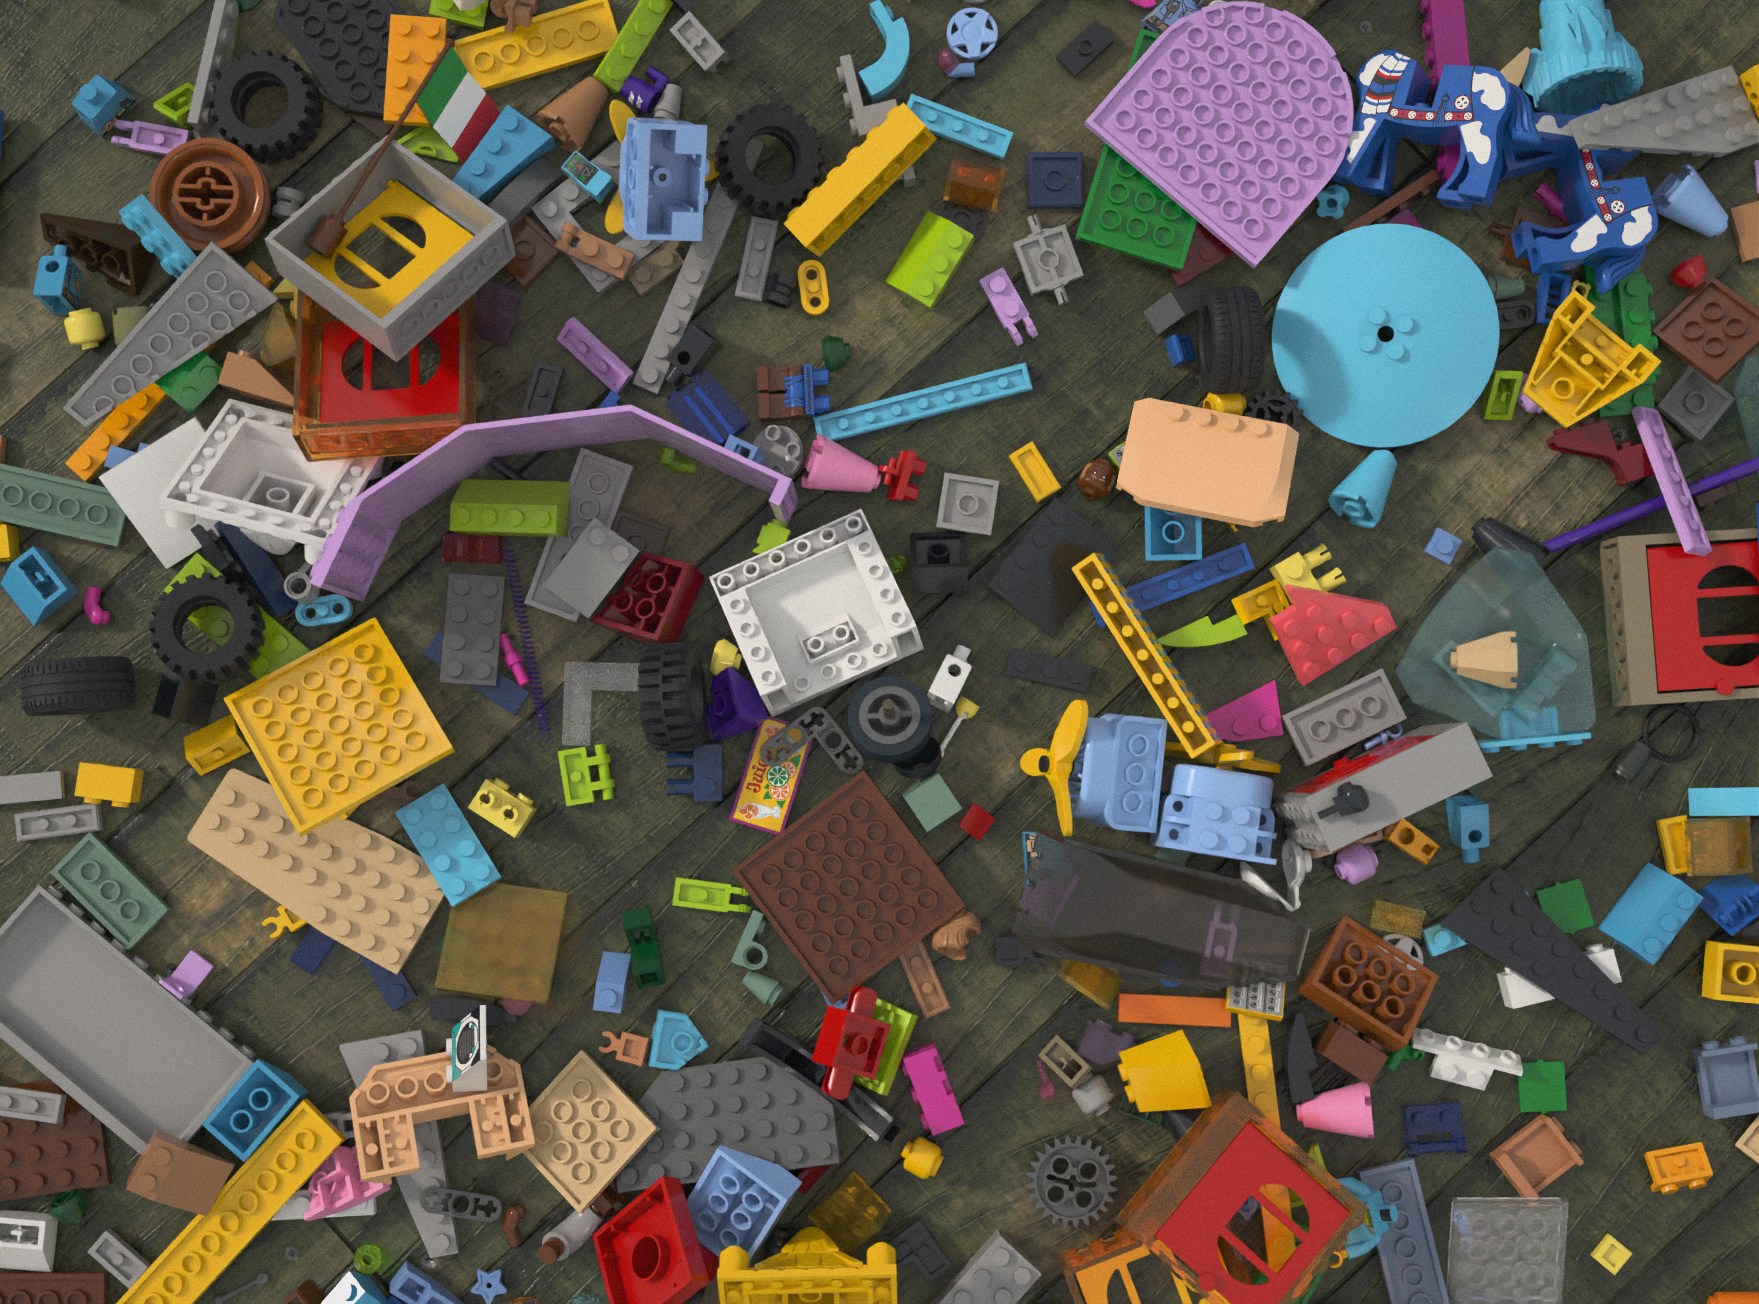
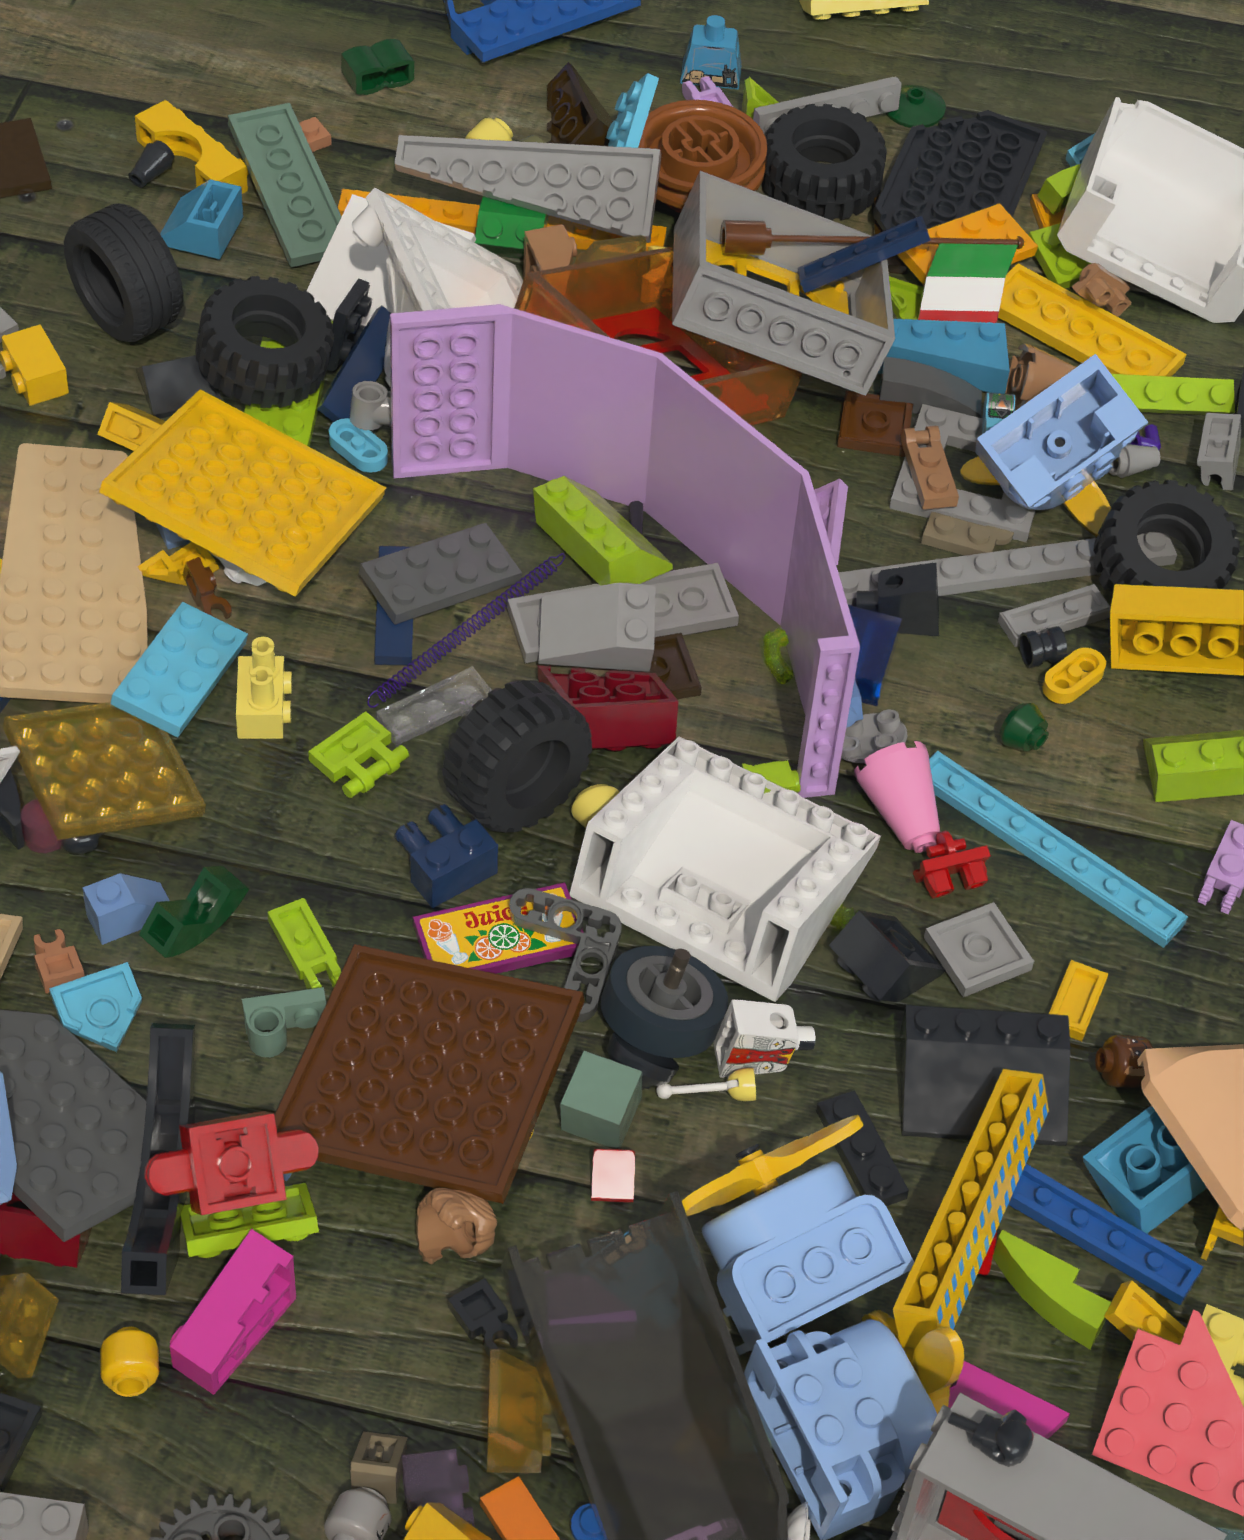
camera: 50 degrees right, 35 degrees down
dark azure torso [33,245,82,315] -> none
dark pink arm [84,586,111,626] -> none
clear red slope [442,534,503,564] -> none
slope [474,280,521,345] -> none
dark pink bar [500,633,530,687] -> none
dark purple slope [706,667,768,741] -> none
sand green cone [742,969,785,1007] -> none
hips [756,364,831,423] -> none
medium nougat tile [898,939,951,1019] -> none
clear pink hand [1035,1059,1055,1100] -> none
none -> dark blue tile [797,216,931,293]

